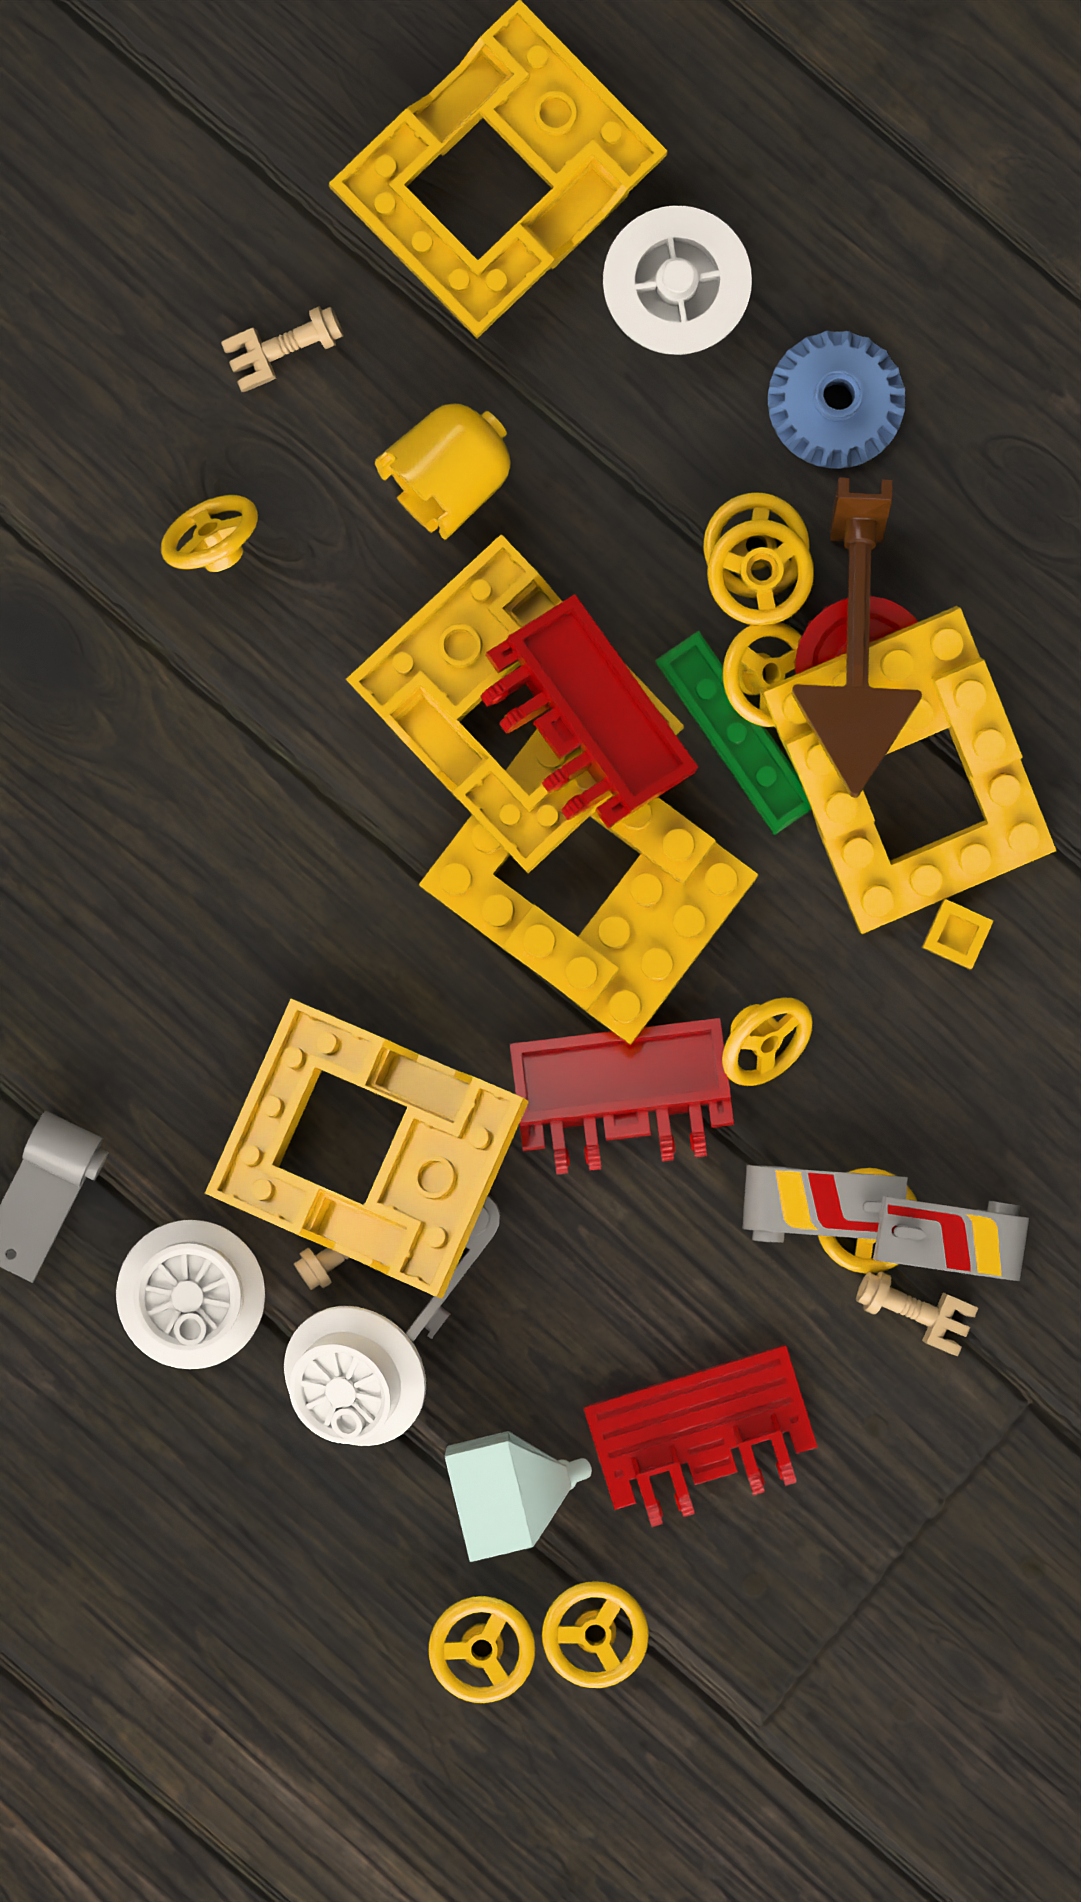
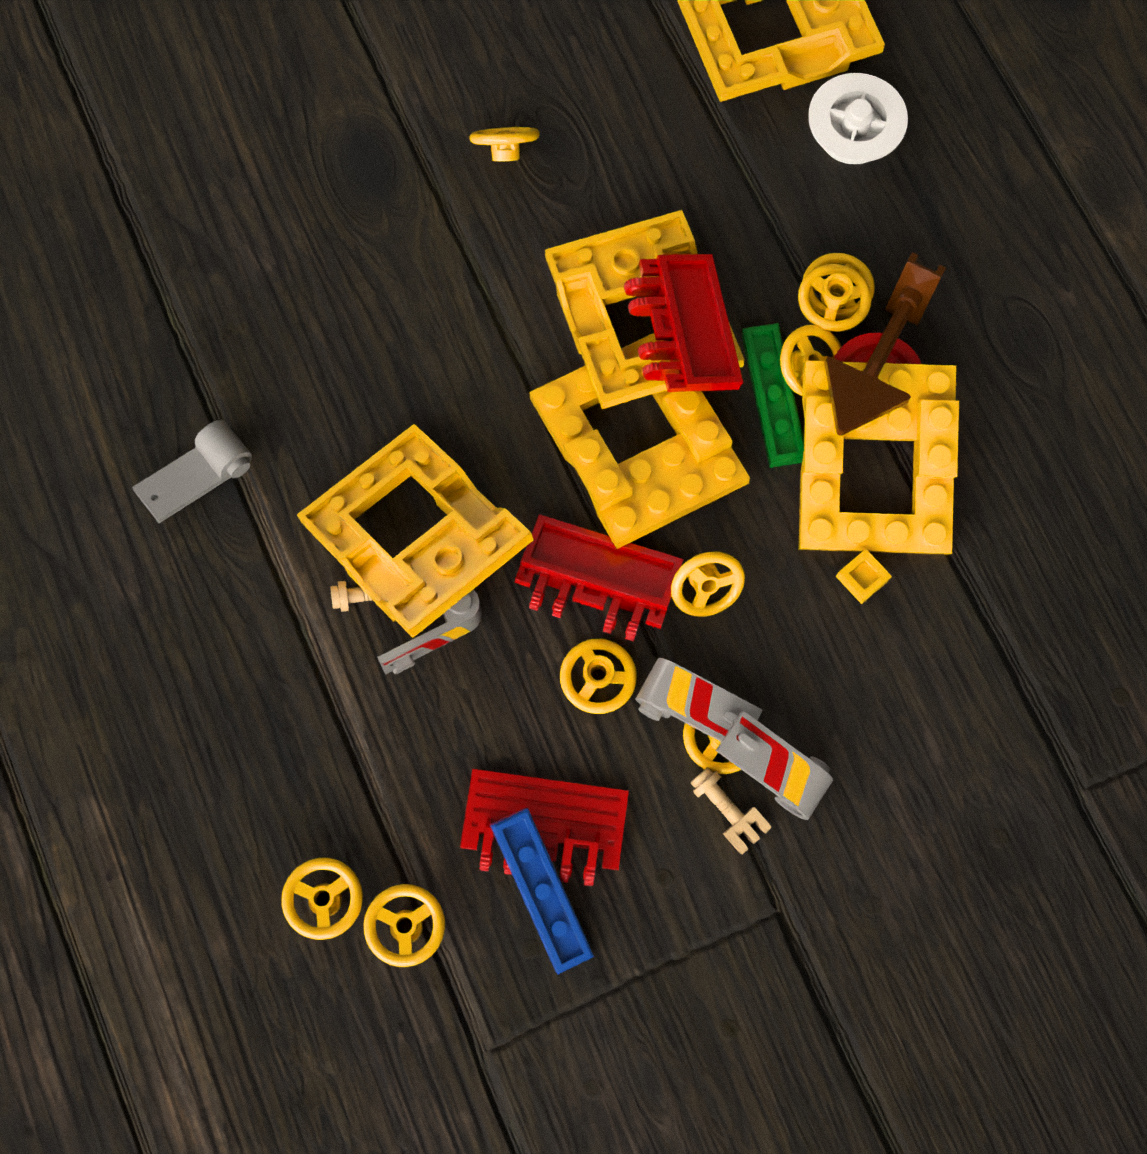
camera: 25 degrees right, 15 degrees down
white wheel [116,1220,265,1369] -> none
tan hinge [221,306,344,392] -> none
white wheel [284,1306,426,1446] -> none
yellow cylinder [375,403,511,540] -> none
light aqua piece [445,1431,592,1562] -> none
medium blue gear [768,331,905,469] -> none
none -> blue tile [490,808,594,975]
none -> yellow piece [560,639,637,714]

